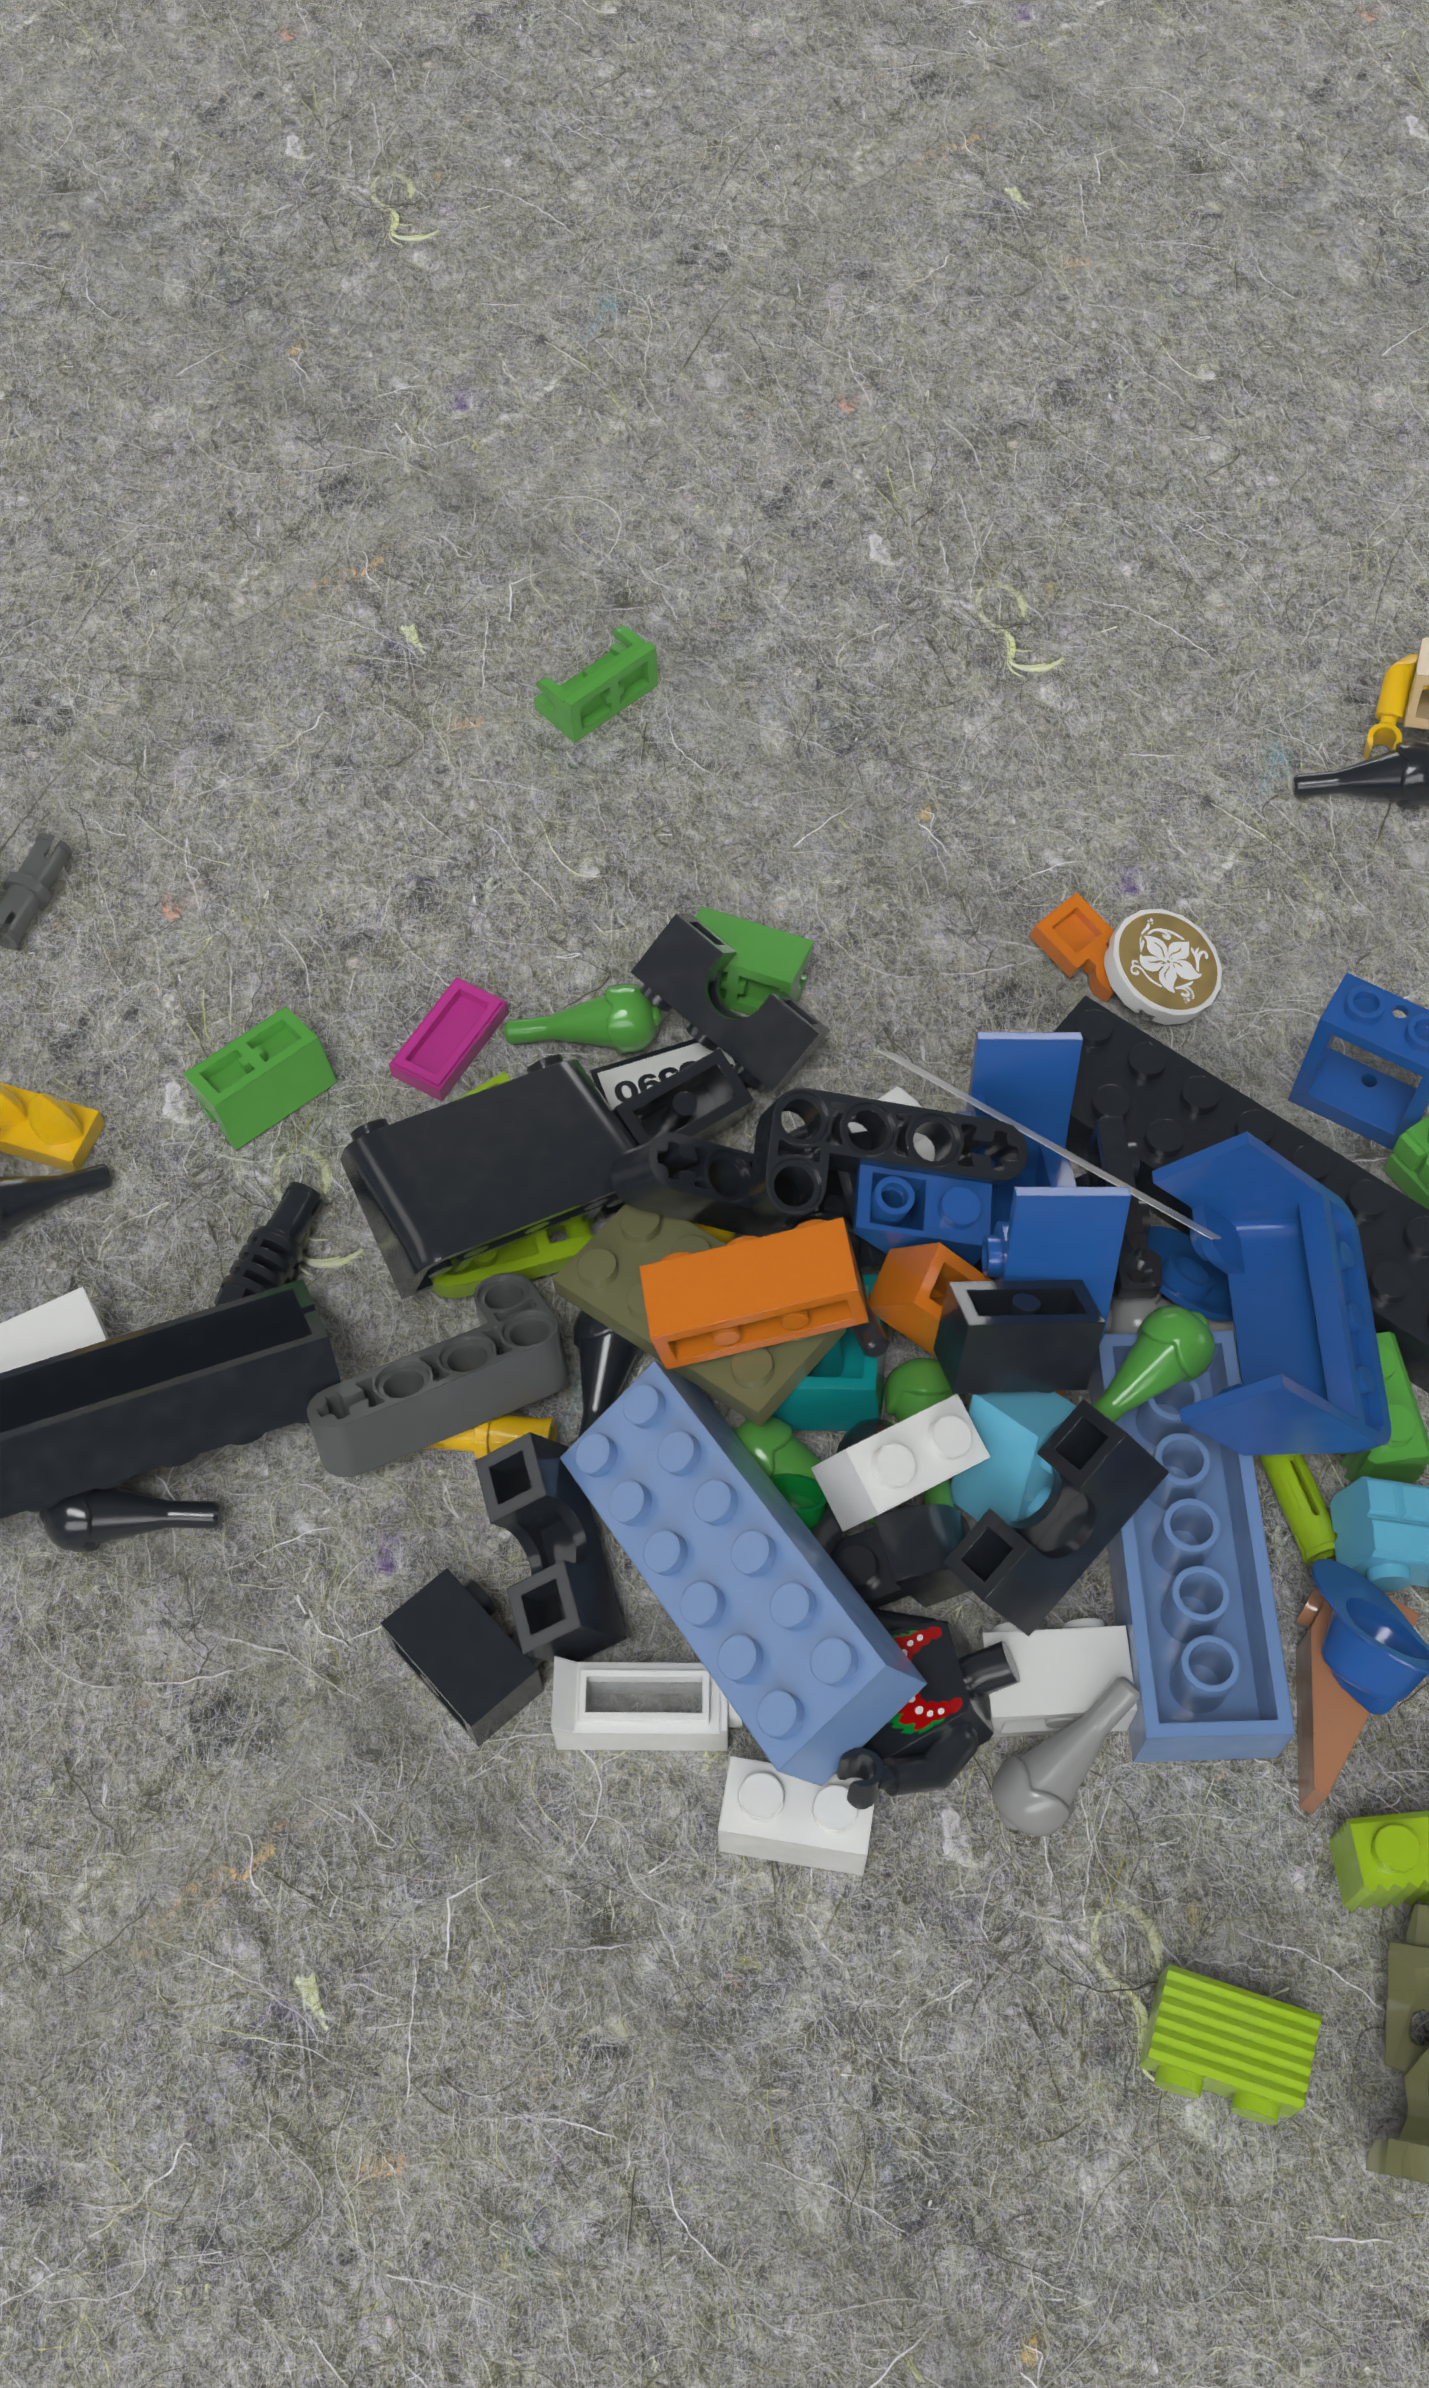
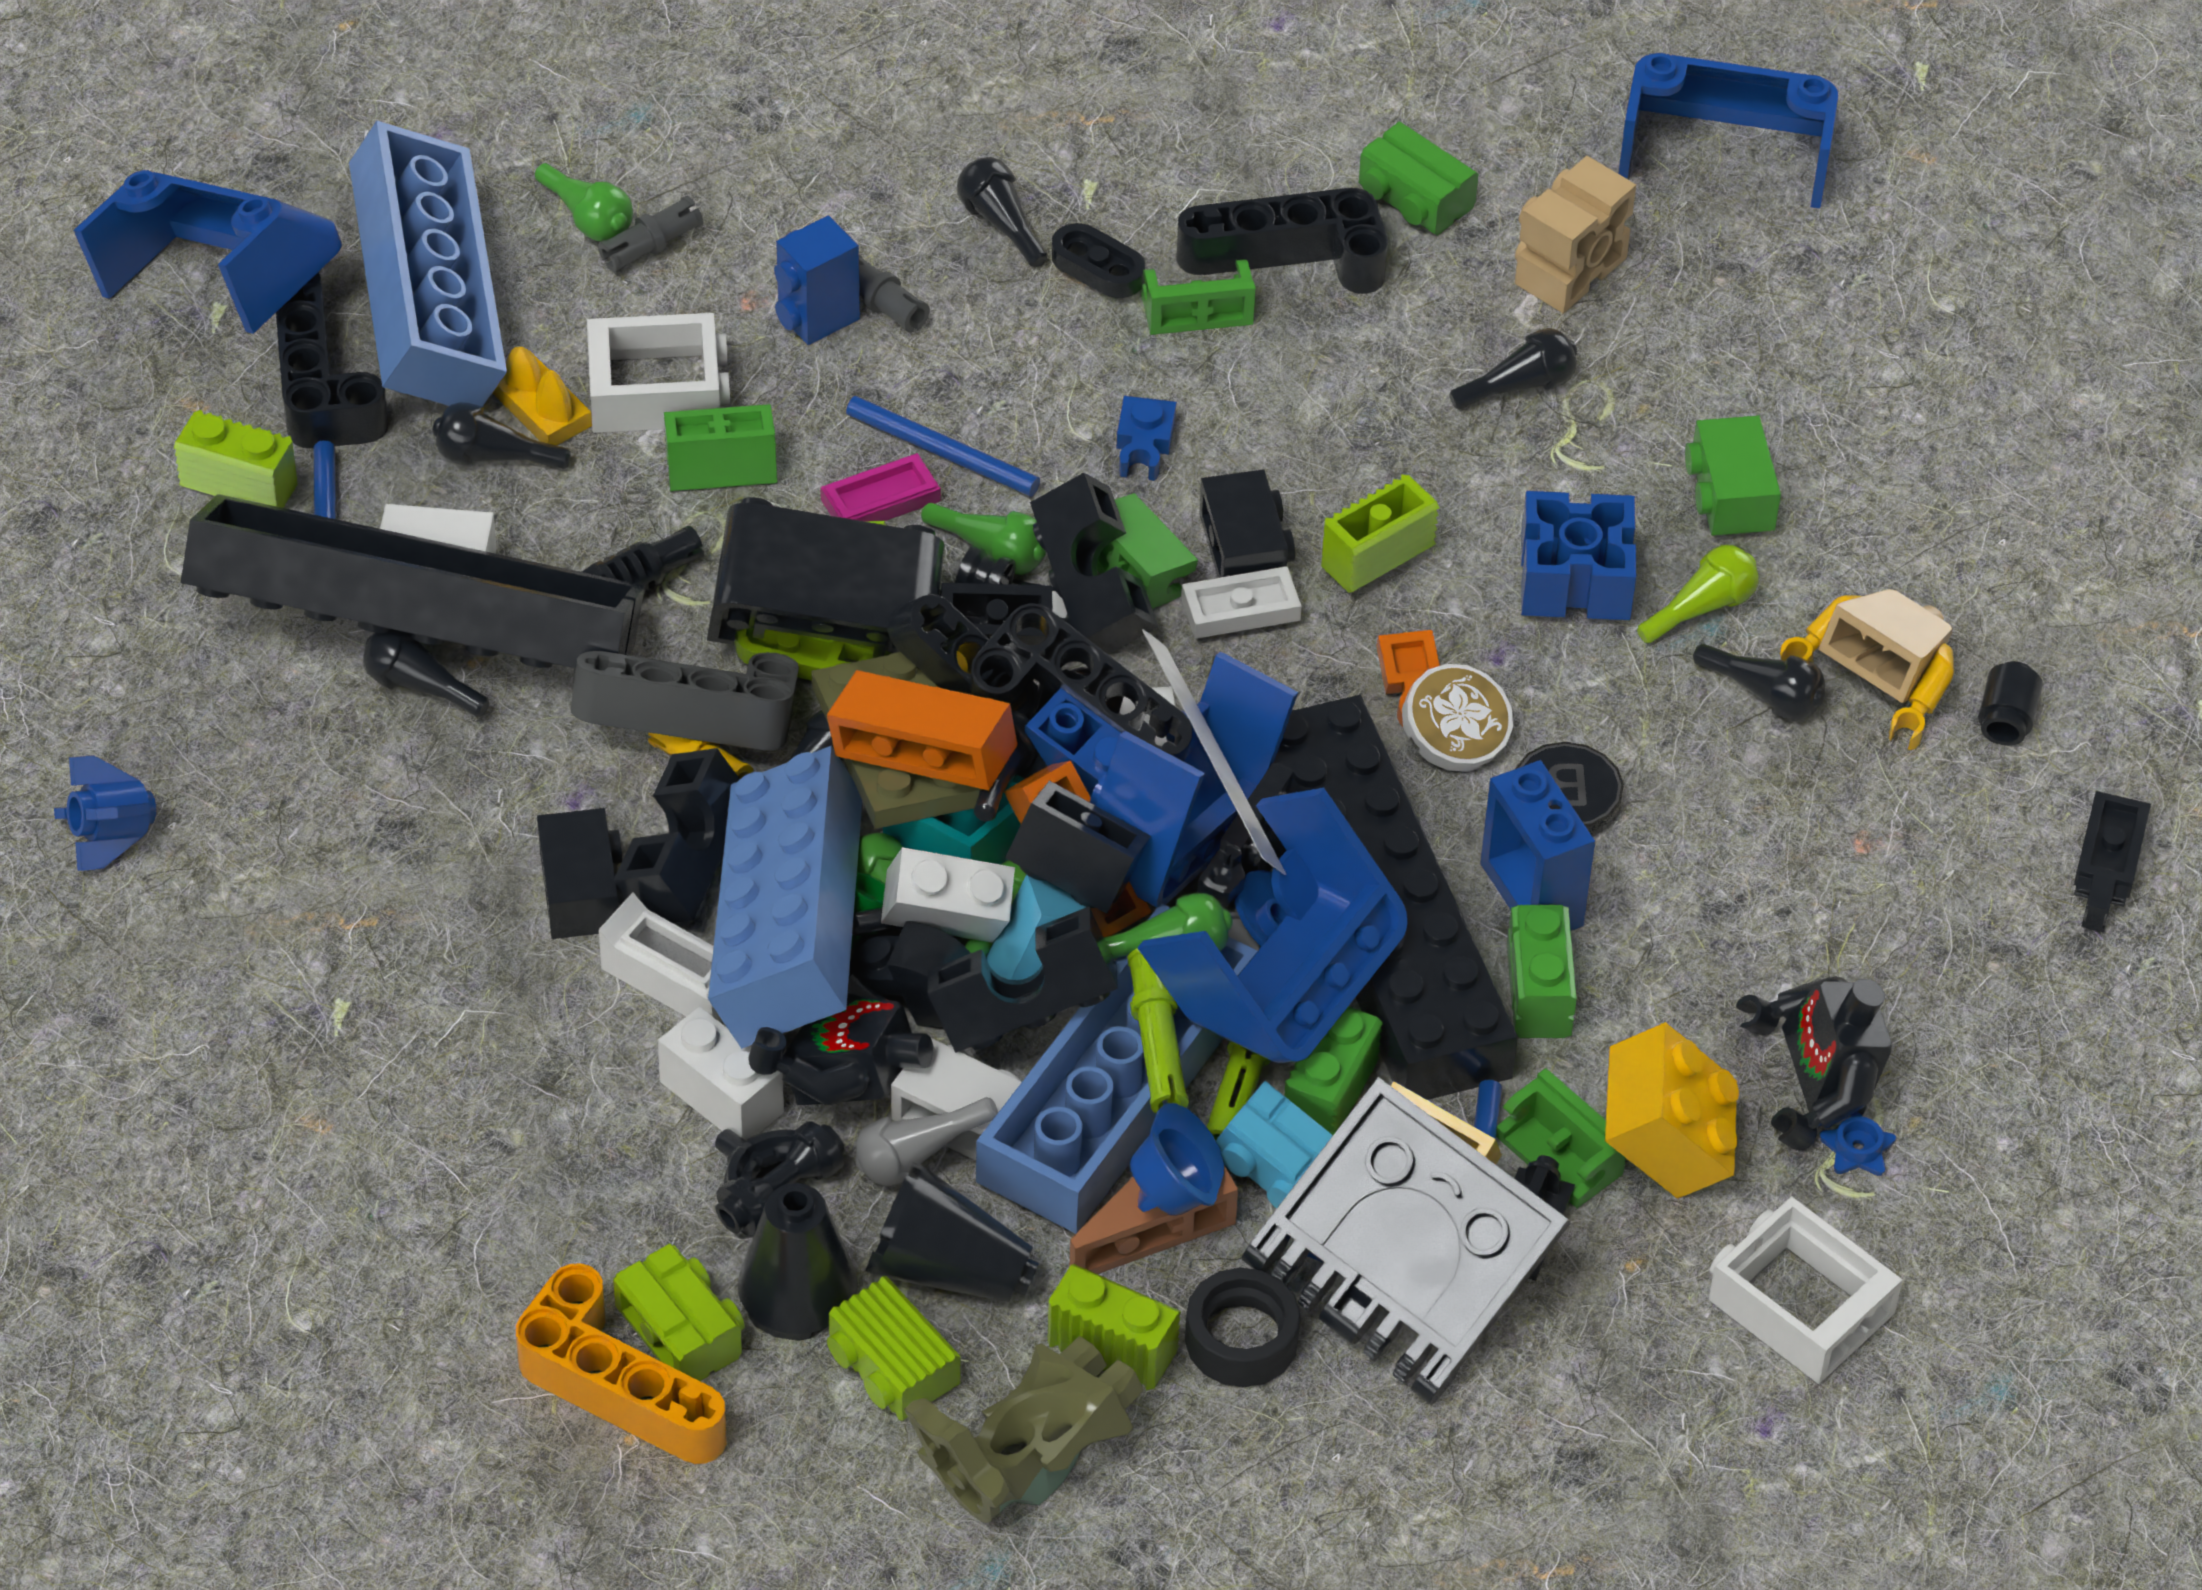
camera: 30 degrees right, 10 degrees down
none -> light orange beam [516,1263,727,1464]
none -> white window [587,313,730,433]
none -> lime brick [613,1243,745,1381]
none -> black piece [715,1121,844,1236]
none -> black cone [738,1183,858,1341]
none -> blue brick [774,215,860,345]
none -> blue bar [846,396,1040,497]
none -> dark grey pin [859,255,930,333]
none -> black cone [865,1162,1039,1302]
none -> black wheel [955,546,1016,584]
none -> black piece [957,157,1047,267]
none -> black plate [1052,223,1145,298]
none -> blue plate [1116,396,1177,481]
none -> lime pin [1127,948,1189,1114]
none -> black beam [1176,188,1388,294]
none -> white plate [1181,566,1302,639]
none -> black brick [1199,469,1295,578]
none -> lime brick [1321,474,1440,593]
none -> bright green brick [1358,121,1479,236]
none -> black piece [1449,328,1577,409]
none -> tan brick [1515,155,1636,314]
none -> black tile [1515,742,1624,837]
none -> blue brick [1521,491,1636,620]
none -> blue windscreen [1618,53,1838,209]
none -> lime piece [1637,545,1759,644]
none -> bright green brick [1685,415,1781,536]

